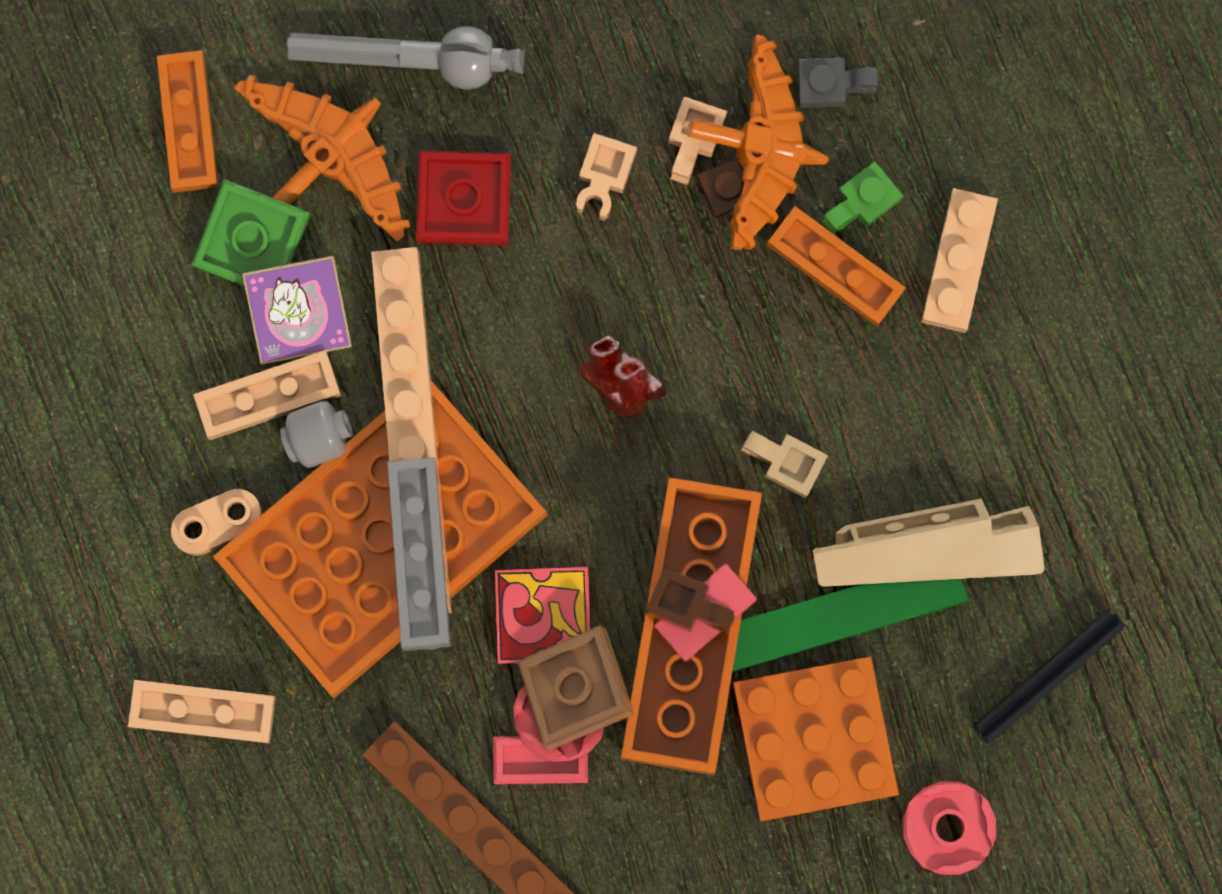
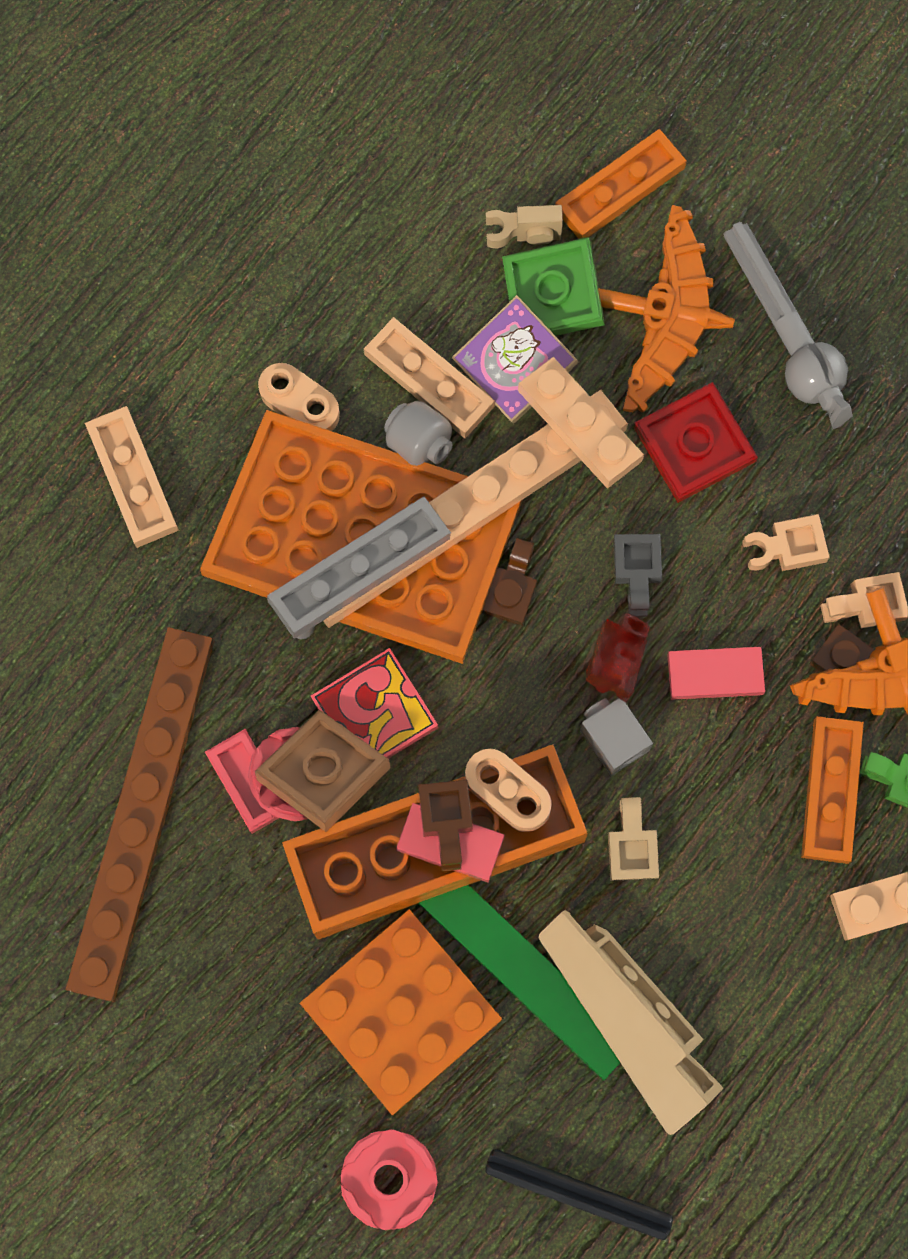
camera: 65 degrees right, 5 degrees down
none -> light nougat plate [465,749,551,831]
none -> reddish brown plate [482,538,537,626]
none -> tan plate [486,205,563,248]
none -> light nougat plate [518,357,644,489]
none -> light grey brick [580,697,653,776]
none -> dark grey plate [613,534,662,617]
none -> coral tile [667,647,765,700]

